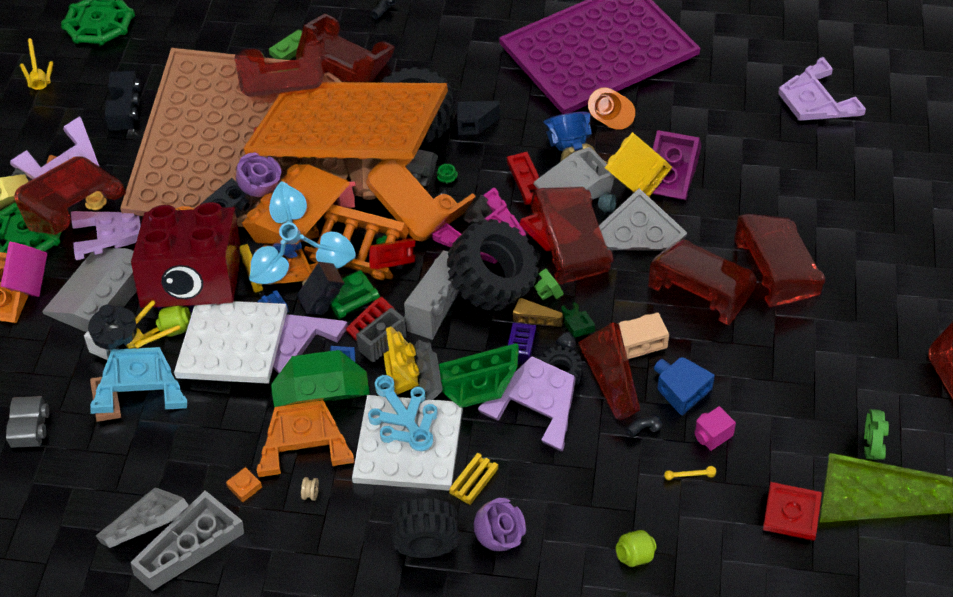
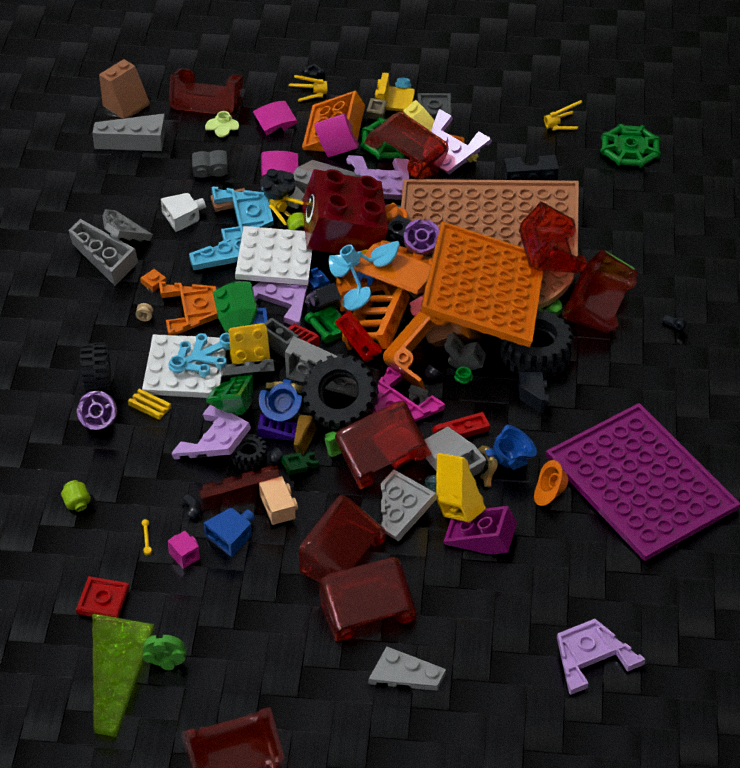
camera: 85 degrees right, 5 degrees down
none -> white torso [161,193,206,232]
none -> medium azure wing [189,234,242,270]
none -> blue helmet [259,379,303,421]
none -> dark pink slope [261,151,298,177]
none -> light grey wing [369,647,446,691]

